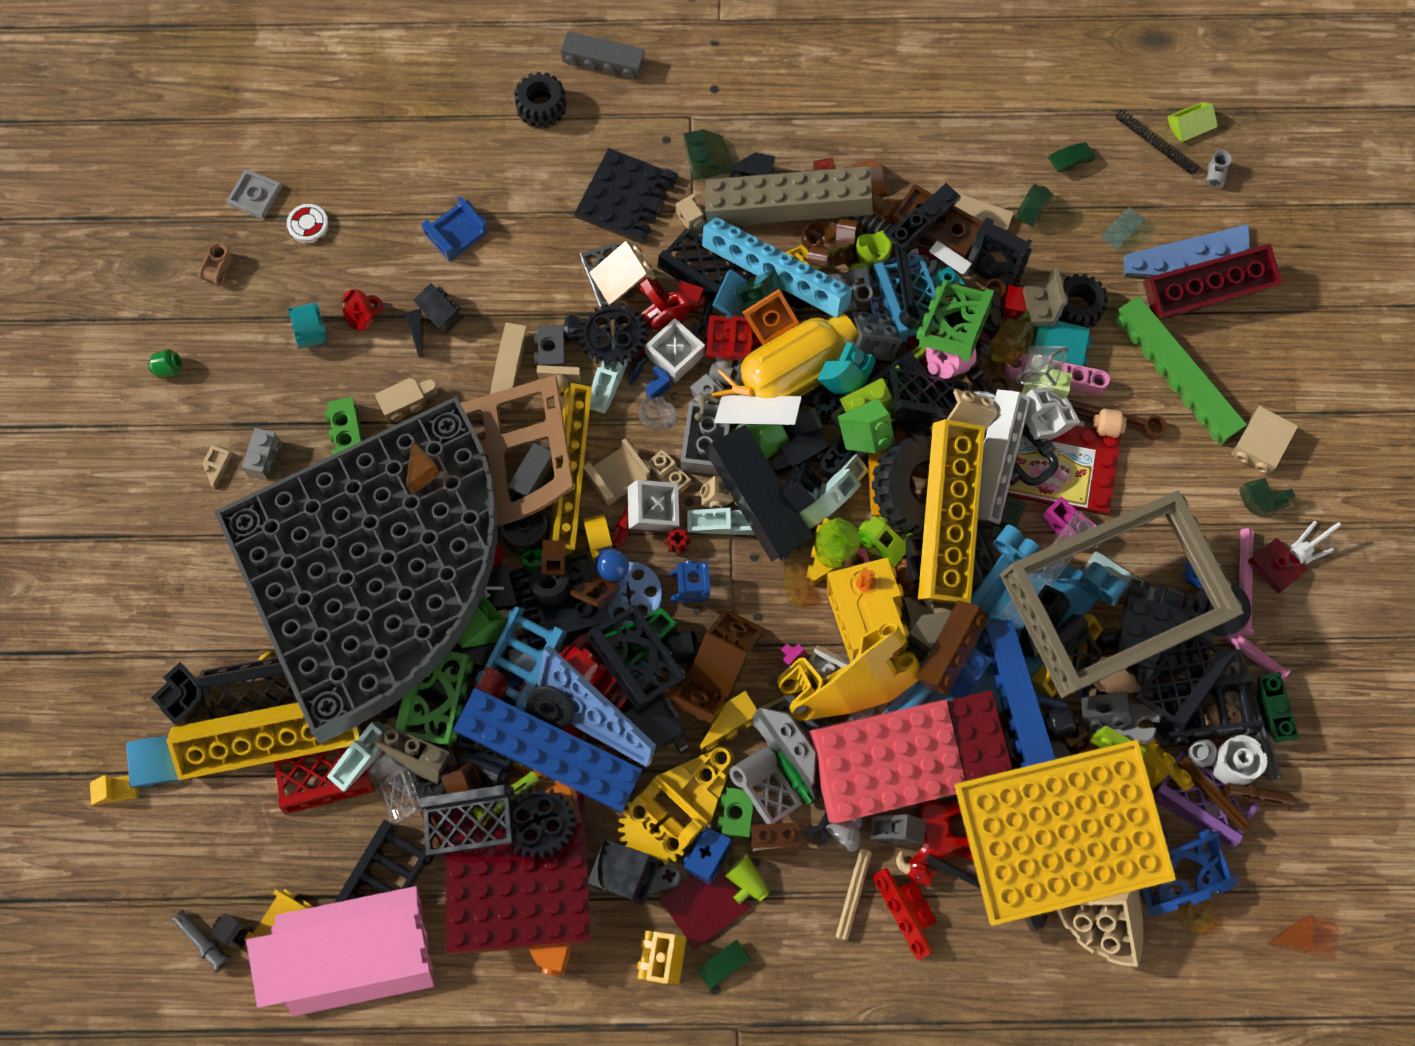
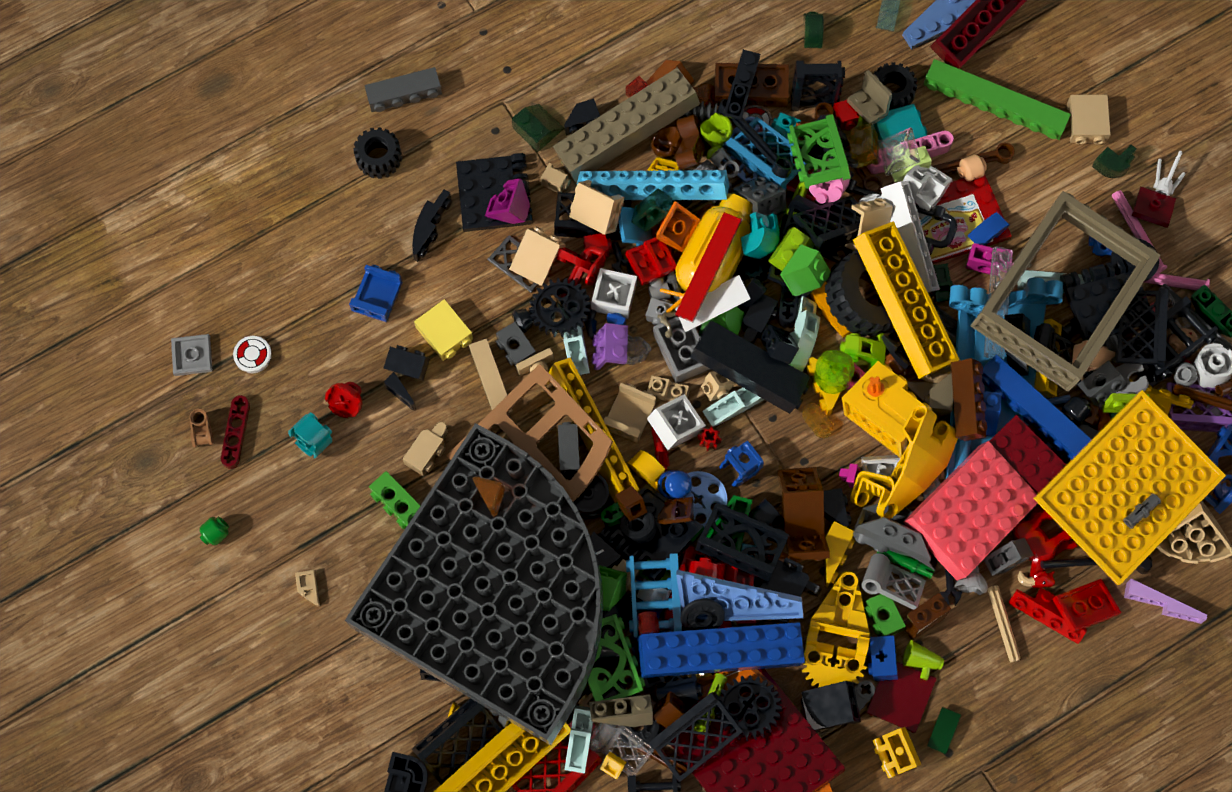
camera: 30 degrees left, 0 degrees up
light grey brick [241,428,281,481] -> none
white slope [929,241,971,275] -> none
tan tile [954,193,1014,231] -> none
none -> dark red beam [221,395,250,469]
none -> black slope [412,189,452,262]
none -> light yellow brick [414,299,473,361]
none -> magenta slope [485,178,530,224]
none -> tan panel [569,180,625,235]
none -> medium lavender bracket [592,323,628,370]
none -> yellow tile [600,751,627,779]
none -> red tile [675,212,742,323]
none -> black slope [824,488,851,528]
none -> blue slope [967,212,1010,246]
none -> red tile [1052,579,1122,634]
none -> dark grey pin [1123,493,1161,529]
none -> lavender slope [1124,579,1207,624]

